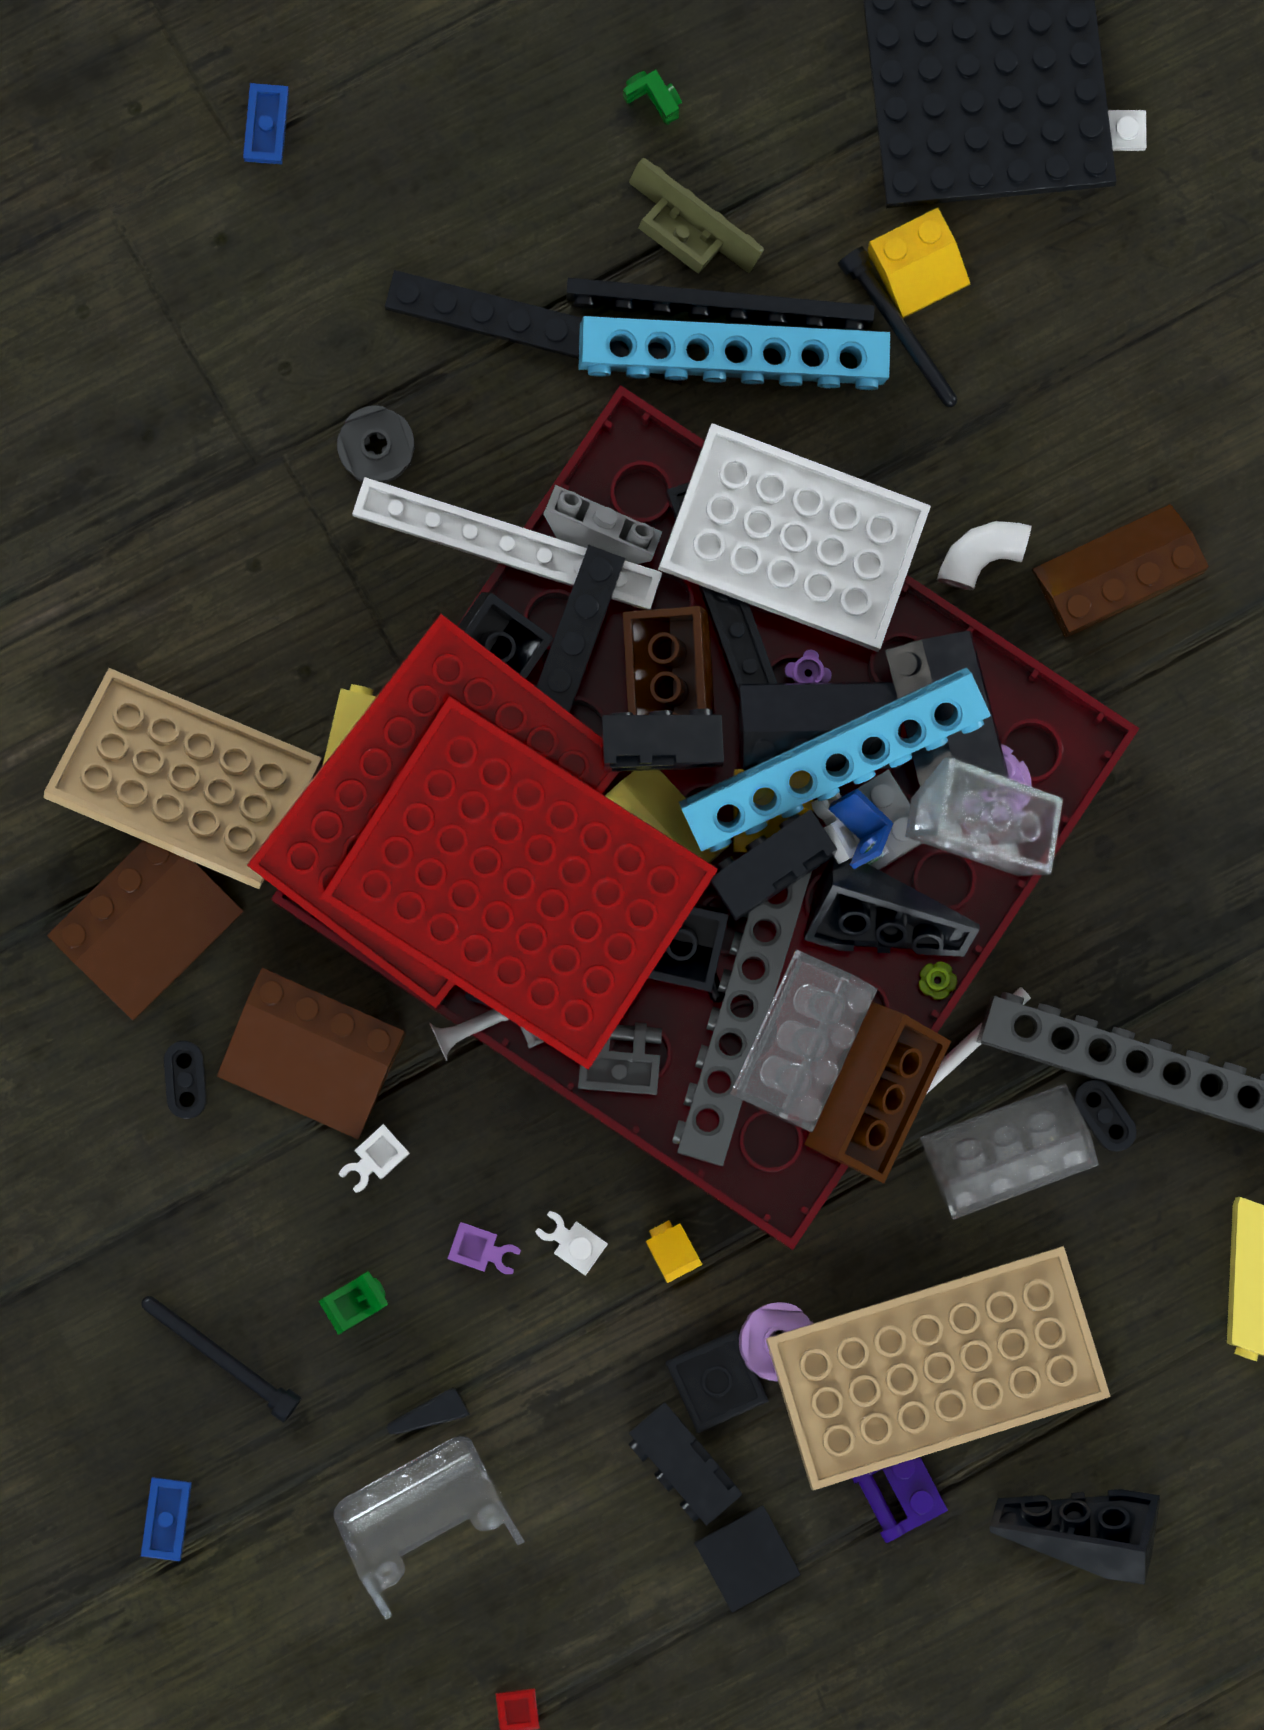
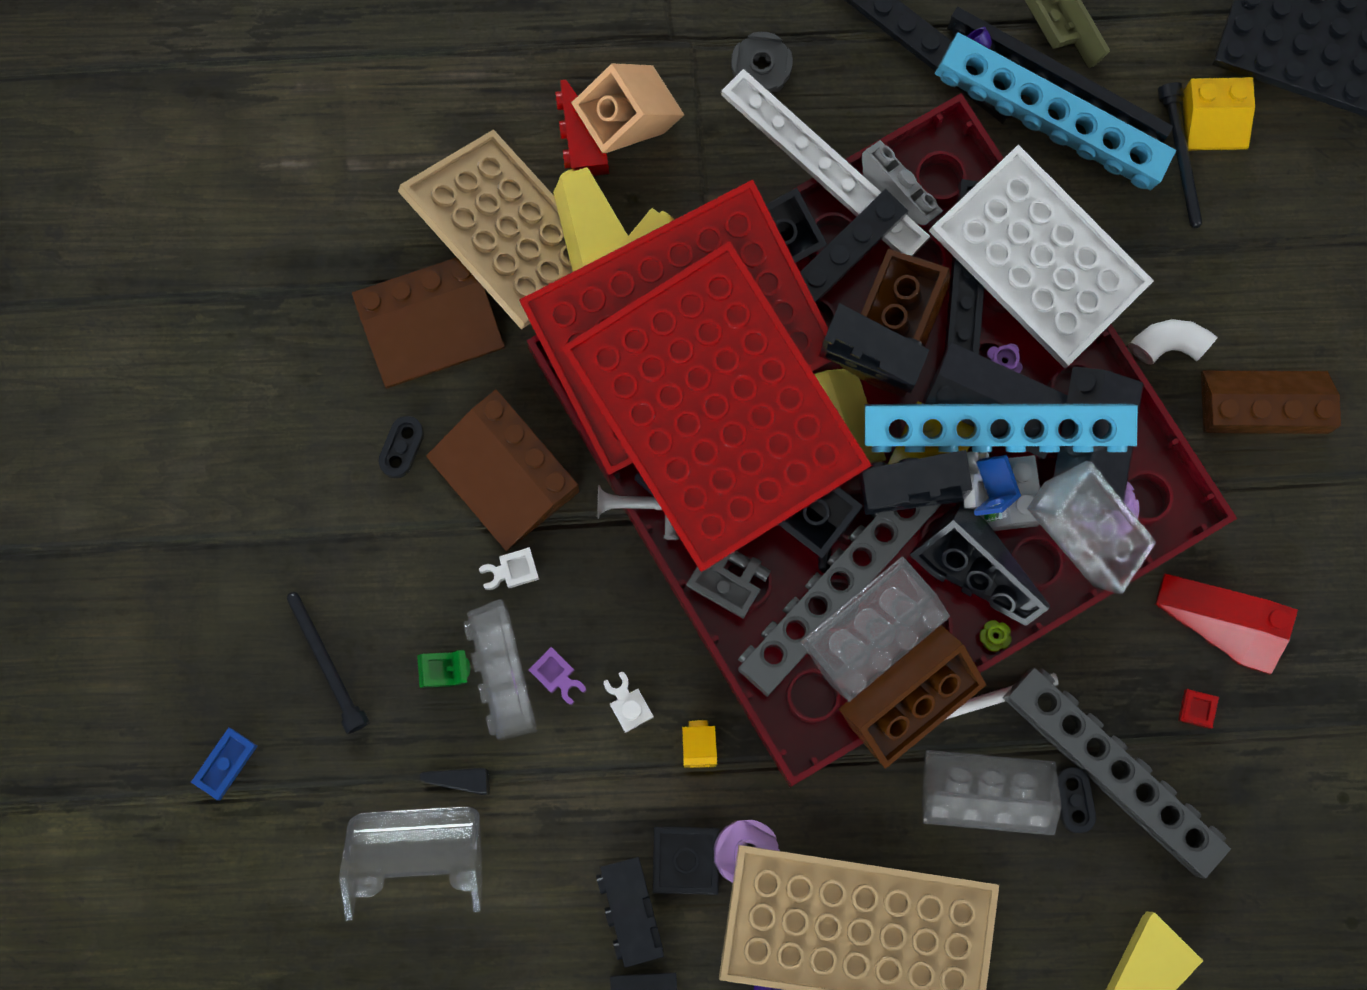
camera: 25 degrees right, 5 degrees down
none -> clear slope [464,599,537,741]
none -> light yellow slope [553,167,628,272]
none -> red slope [555,80,609,176]
none -> light nougat slope [571,63,684,153]
none -> dark purple hinge [967,27,992,49]
none -> red wedge [1155,574,1298,675]
none -> red tile [1178,689,1219,729]

